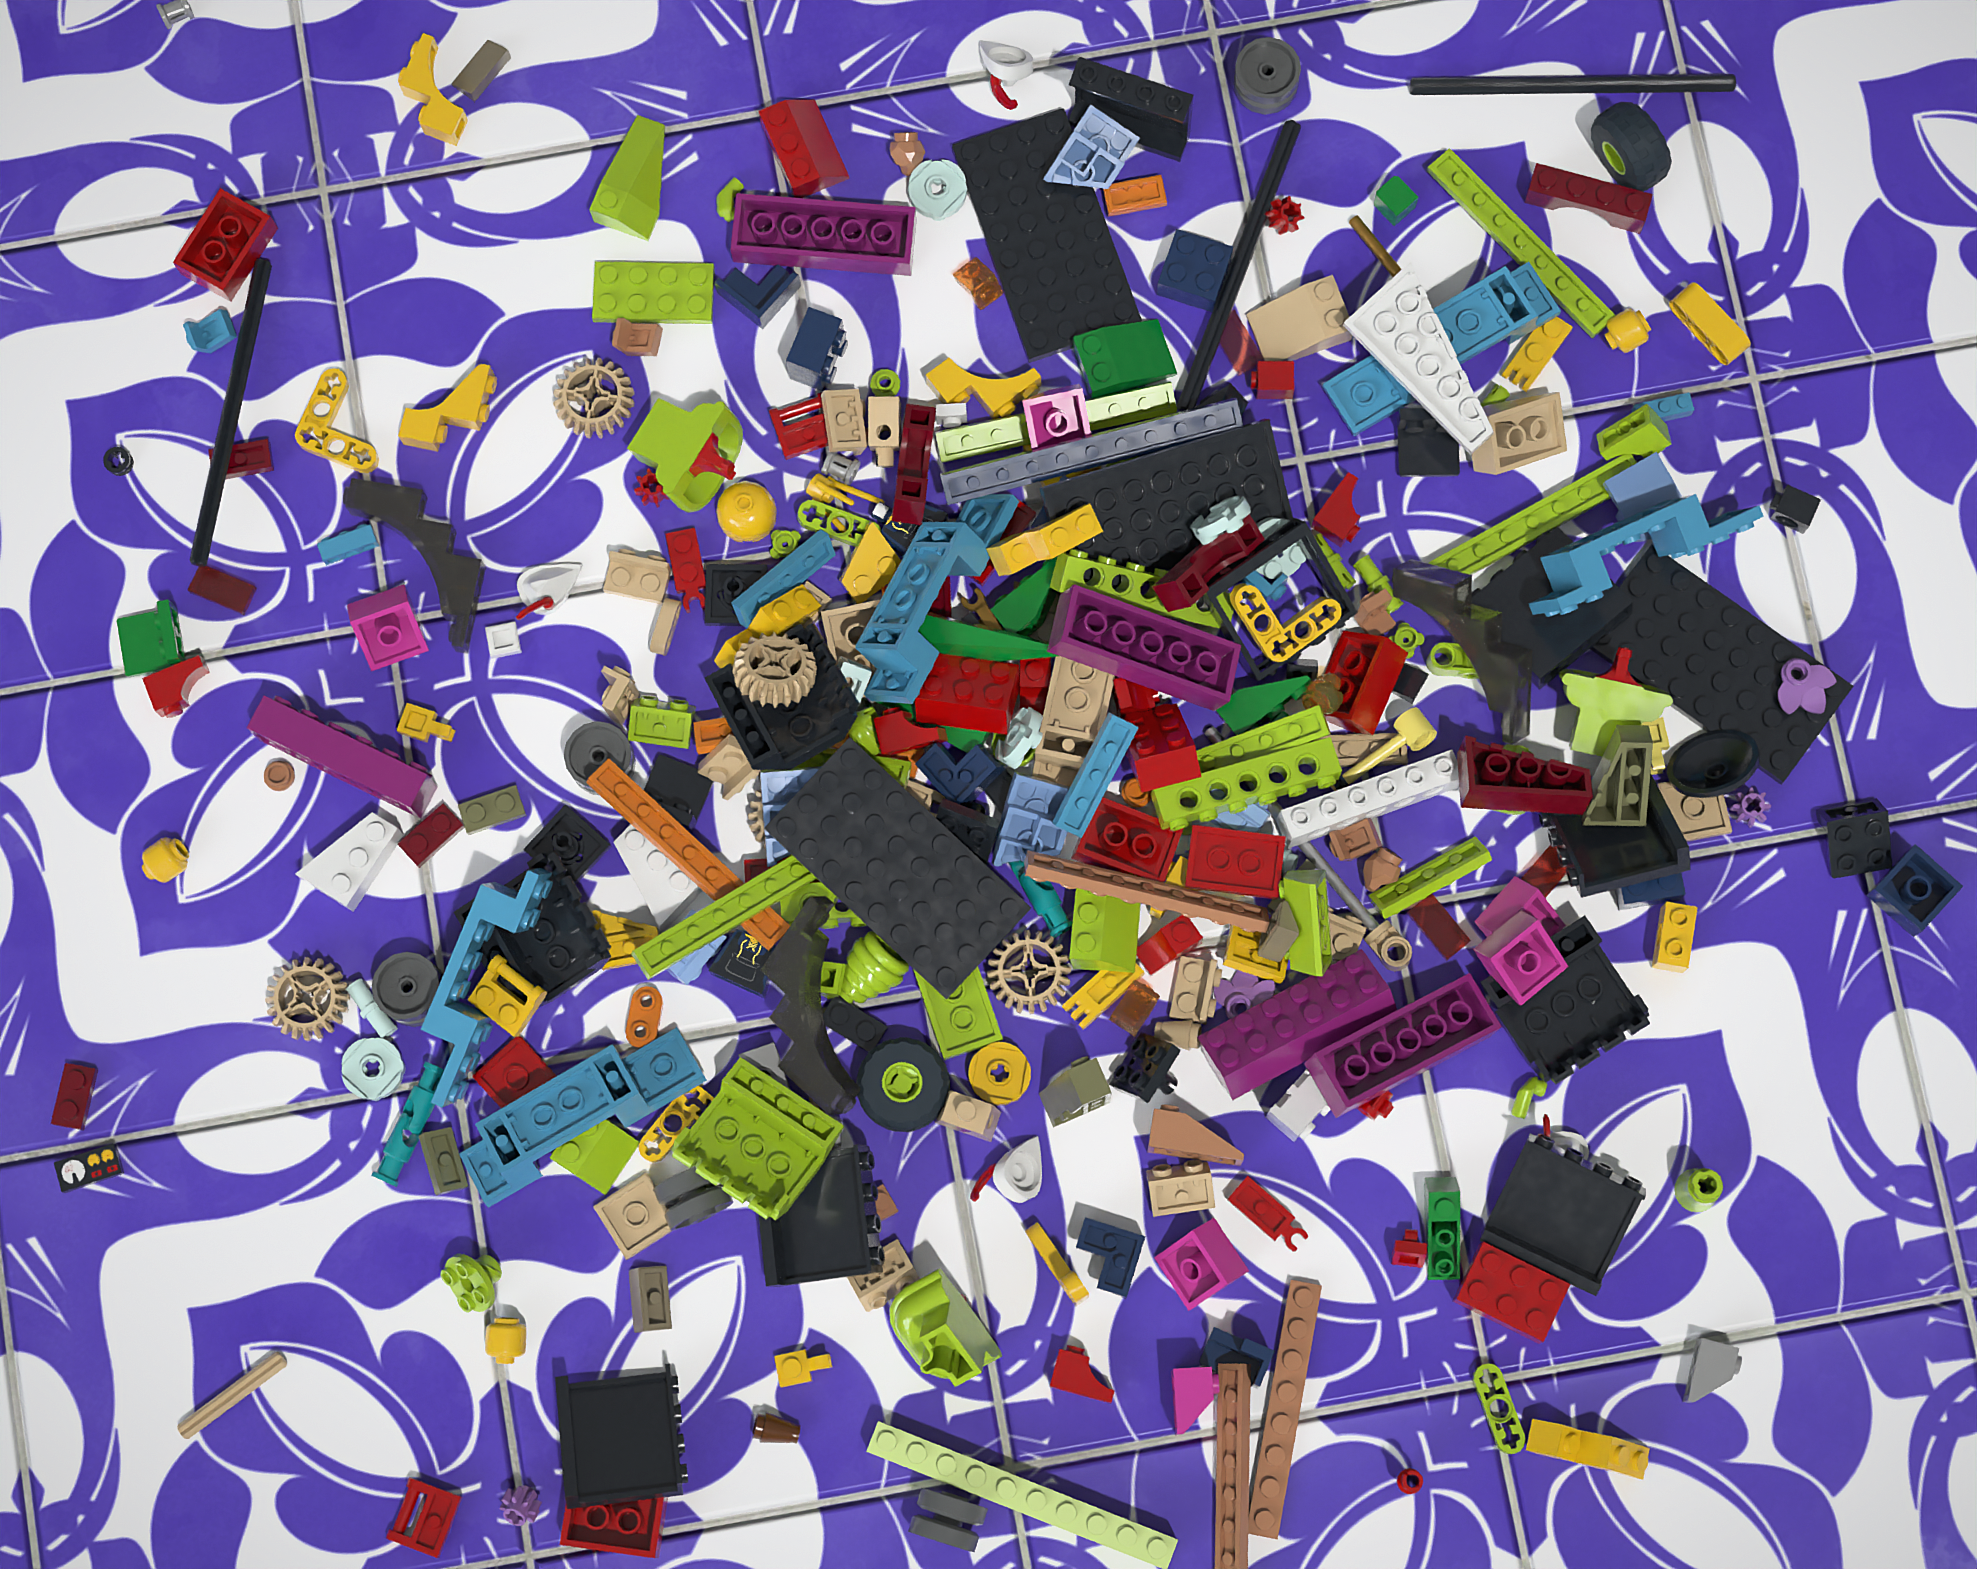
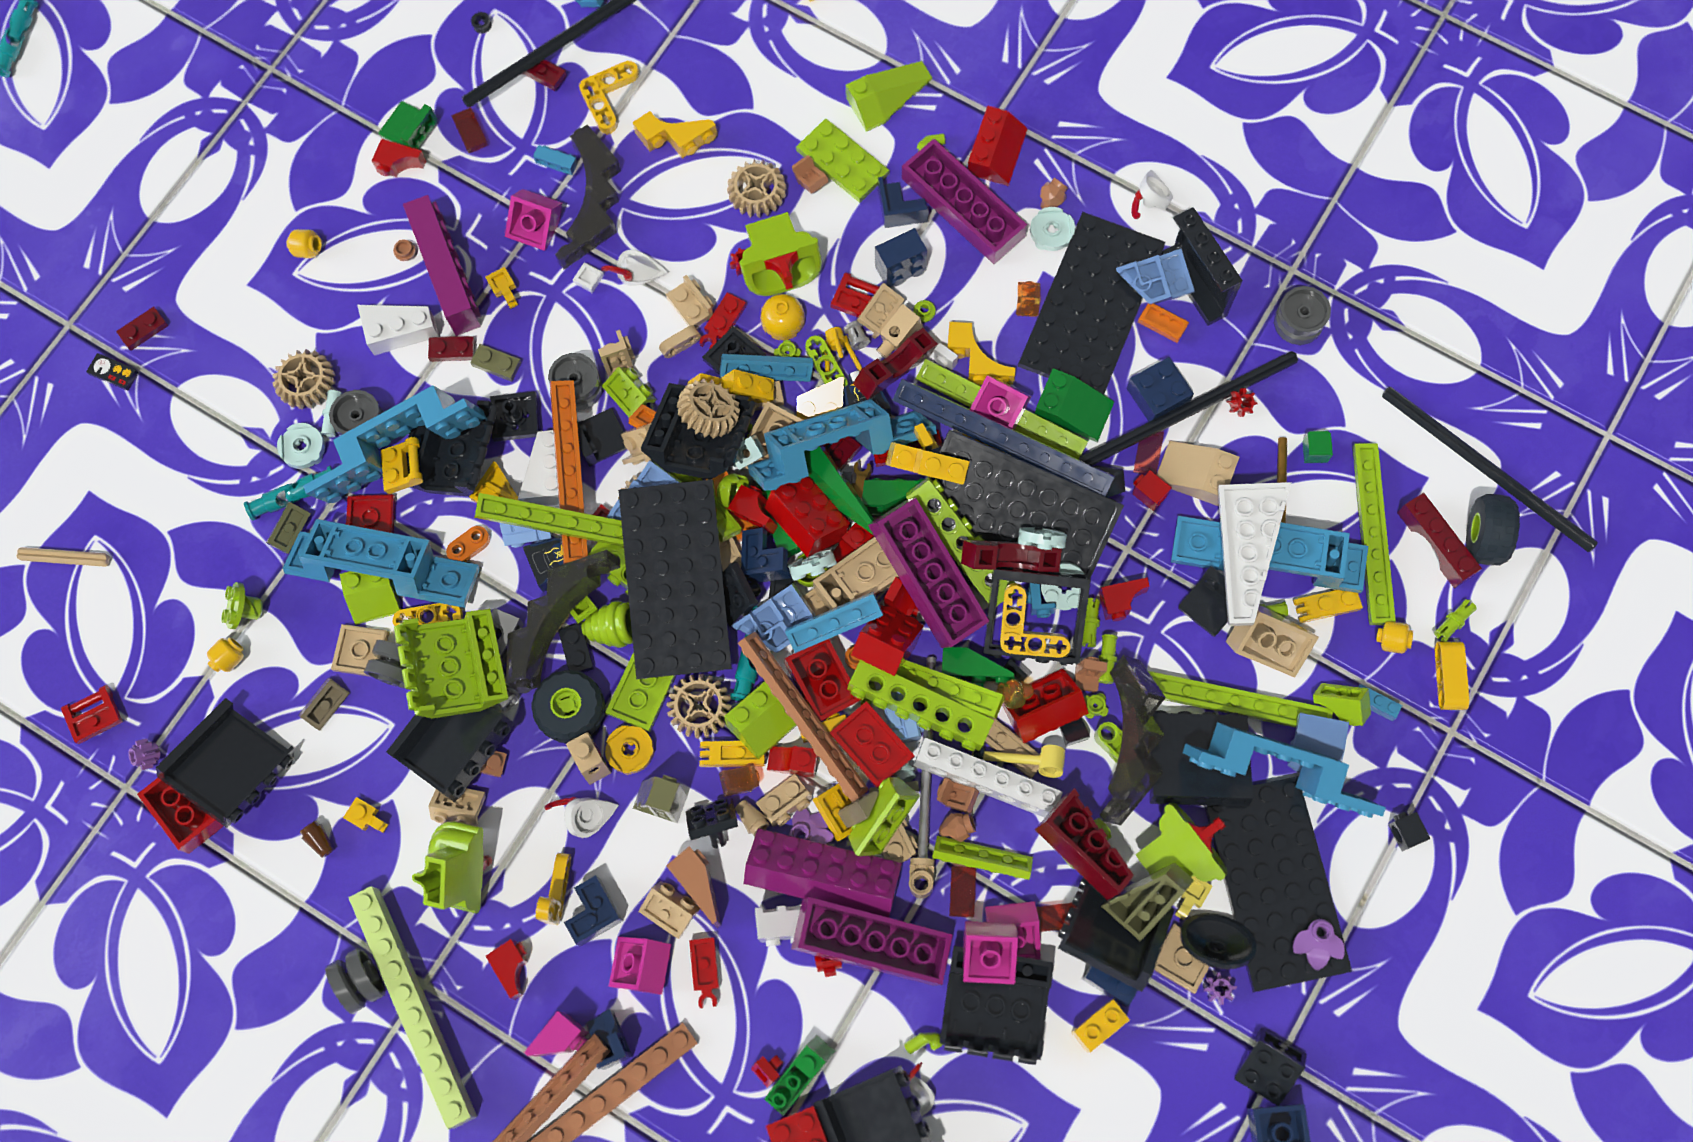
camera: 40 degrees right, 5 degrees down
none -> yellow slope [914,423,938,451]
none -> lime pin [1434,599,1477,642]

